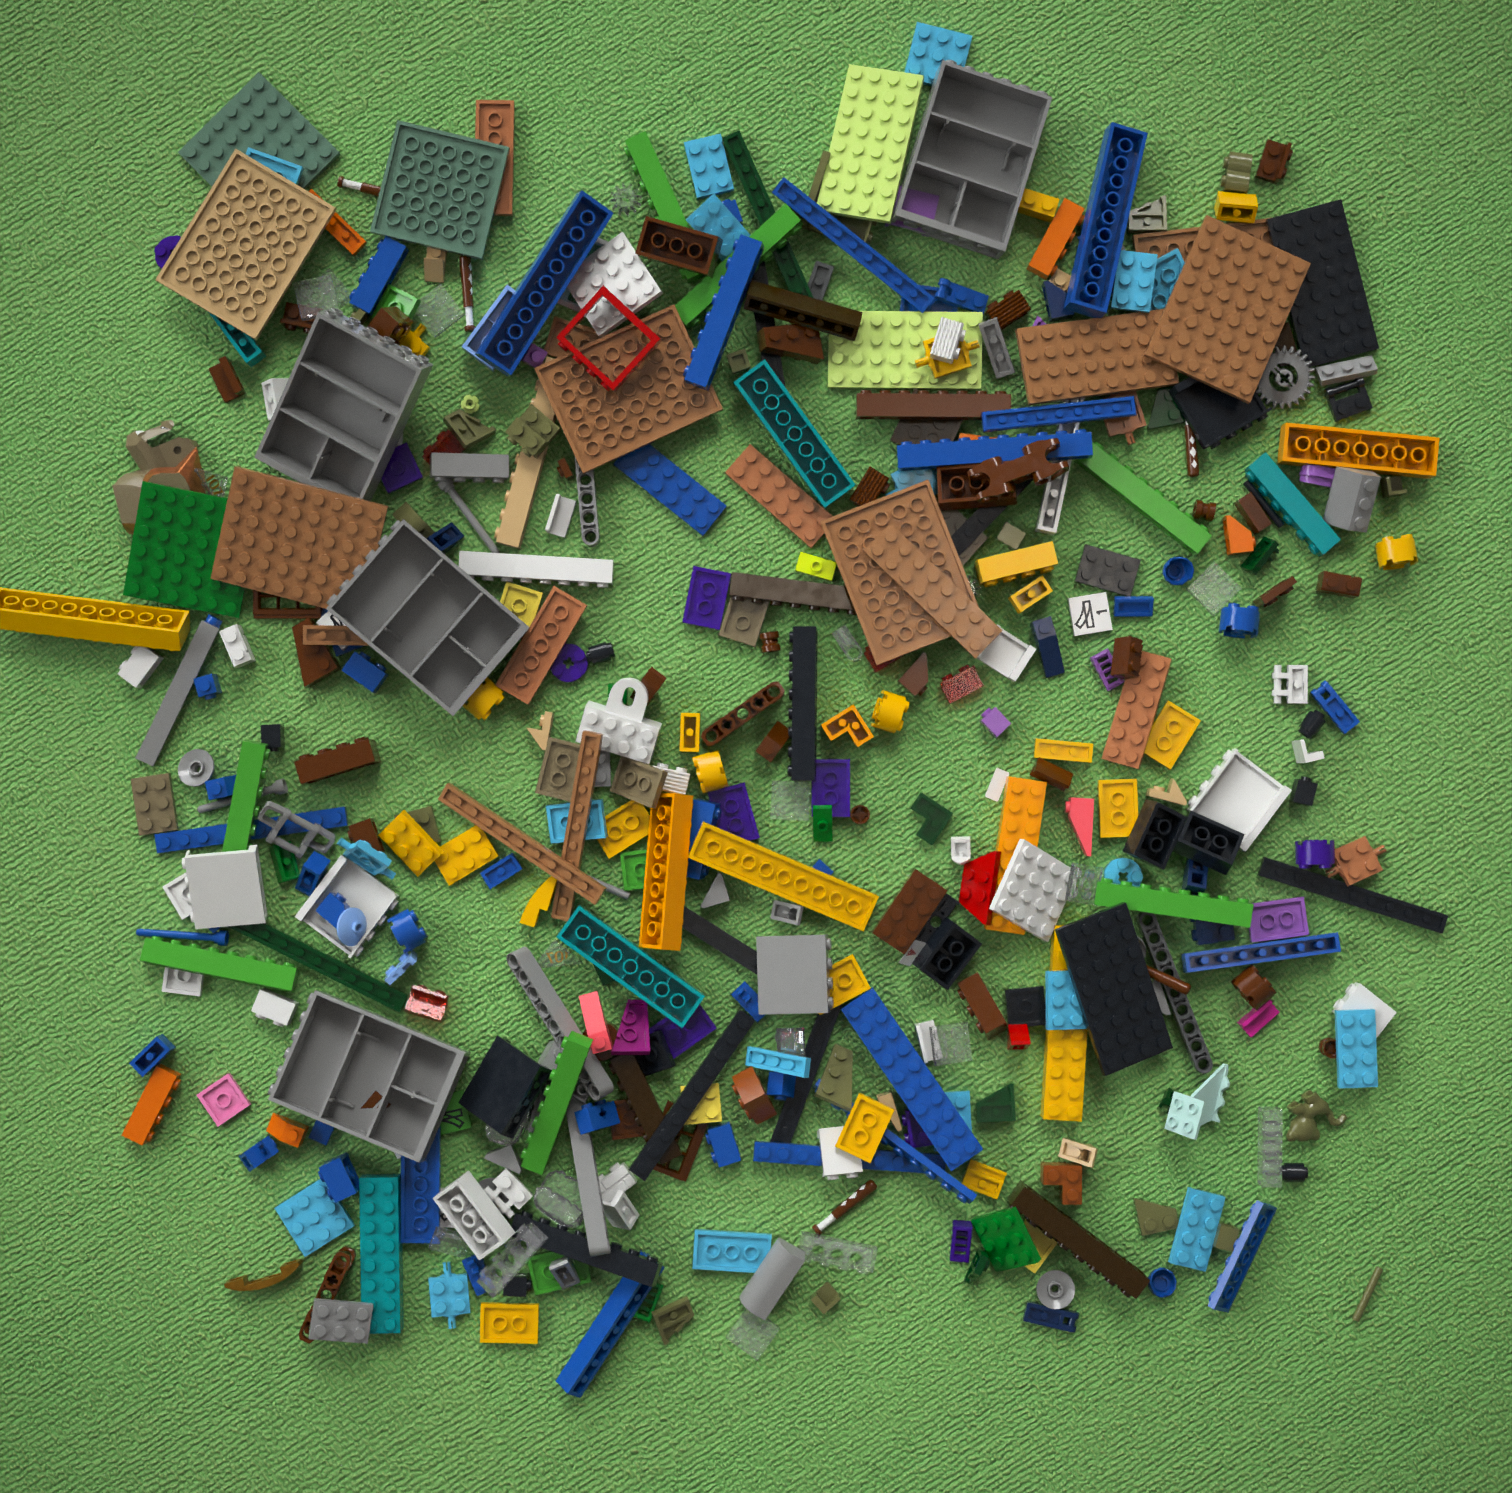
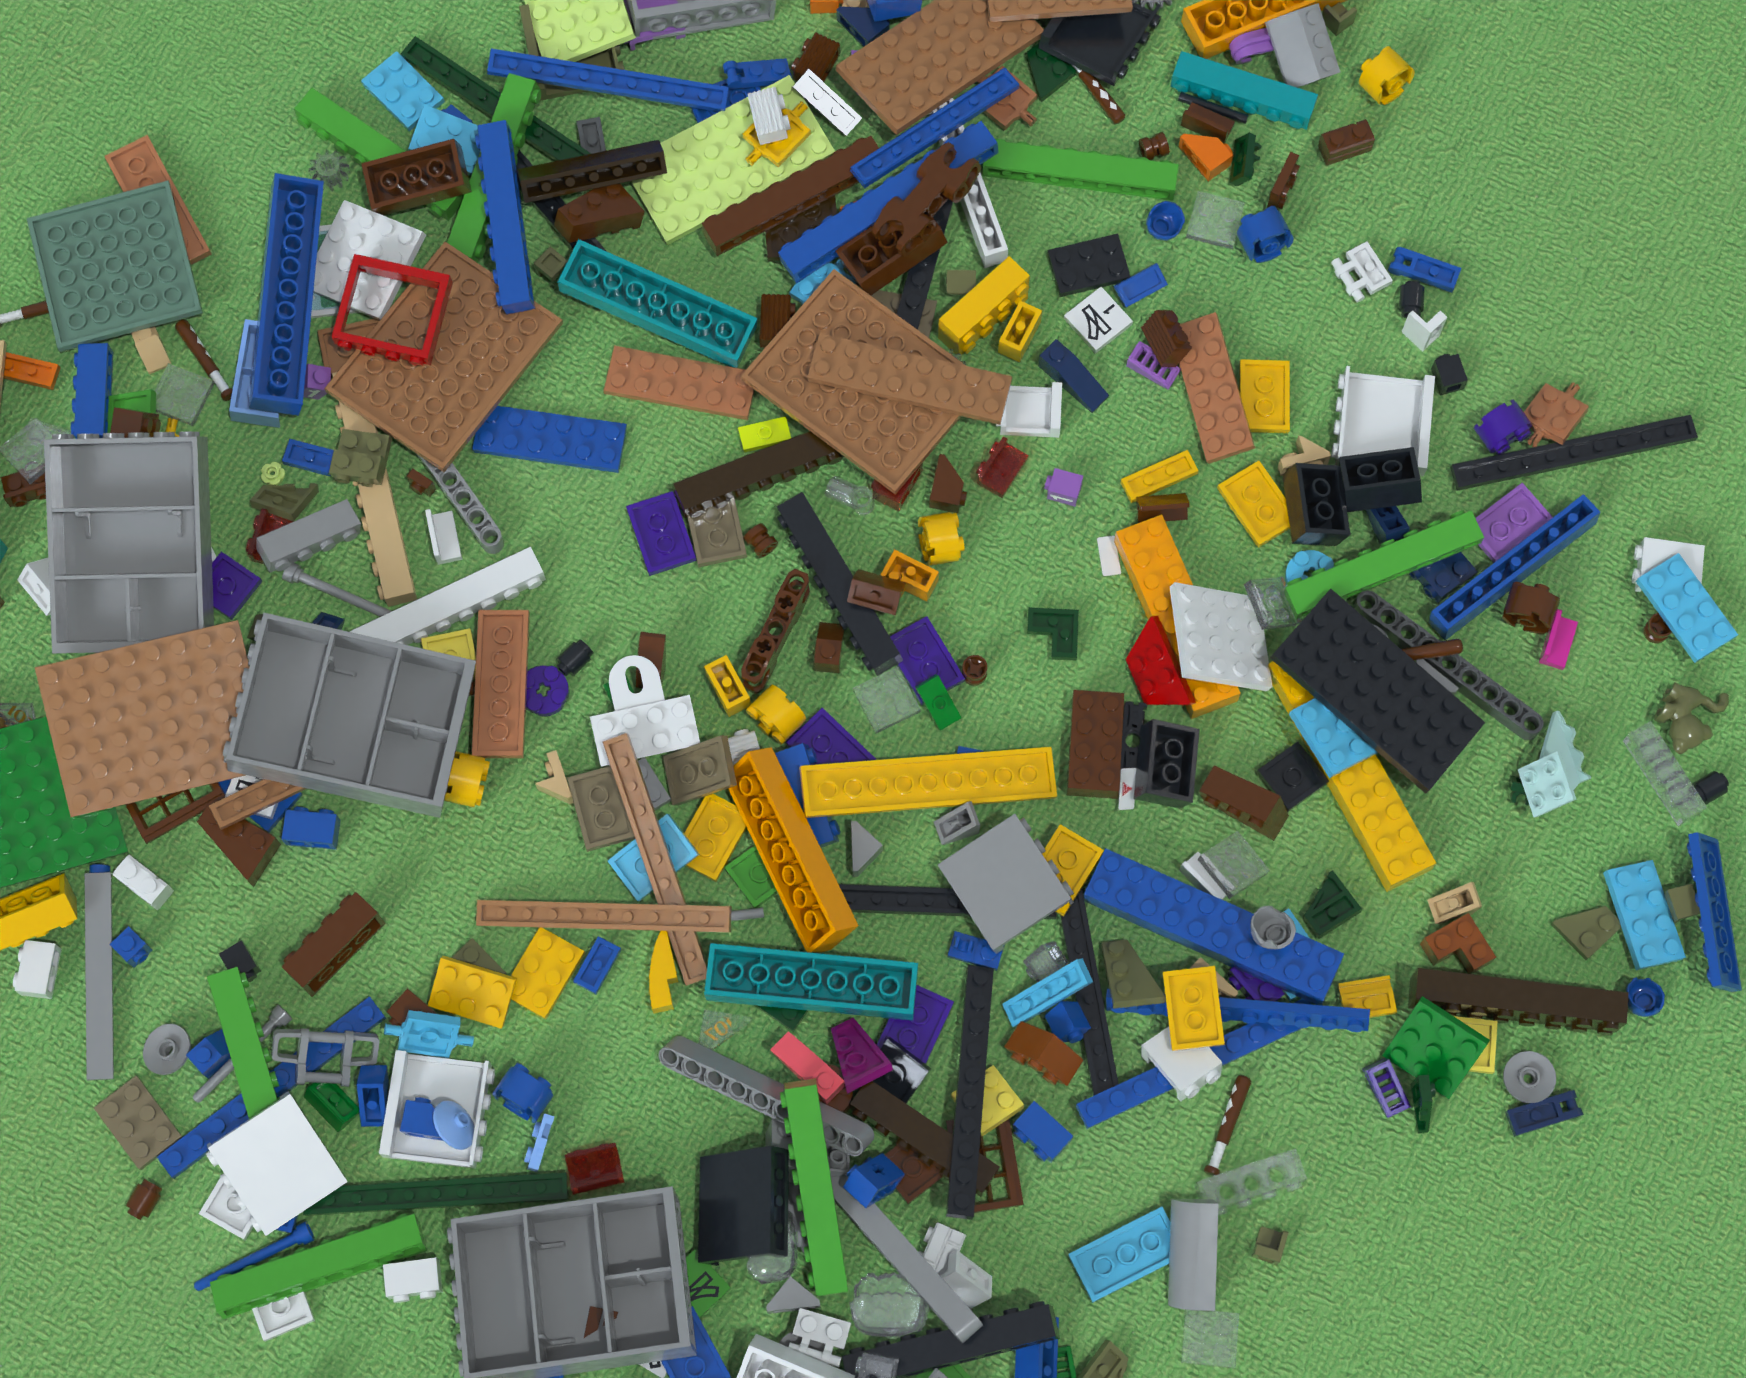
camera: 30 degrees left, 15 degrees down
white plate [951,836,971,865] -> none
red slope [1007,1024,1031,1050] -> none
coral slope [1065,797,1094,856] -> none
none -> reddish brown brick [125,1179,162,1220]
none -> blue plate [282,439,334,476]
none -> reddish brown panel [847,569,906,615]
none -> light grey hair [1250,906,1296,949]

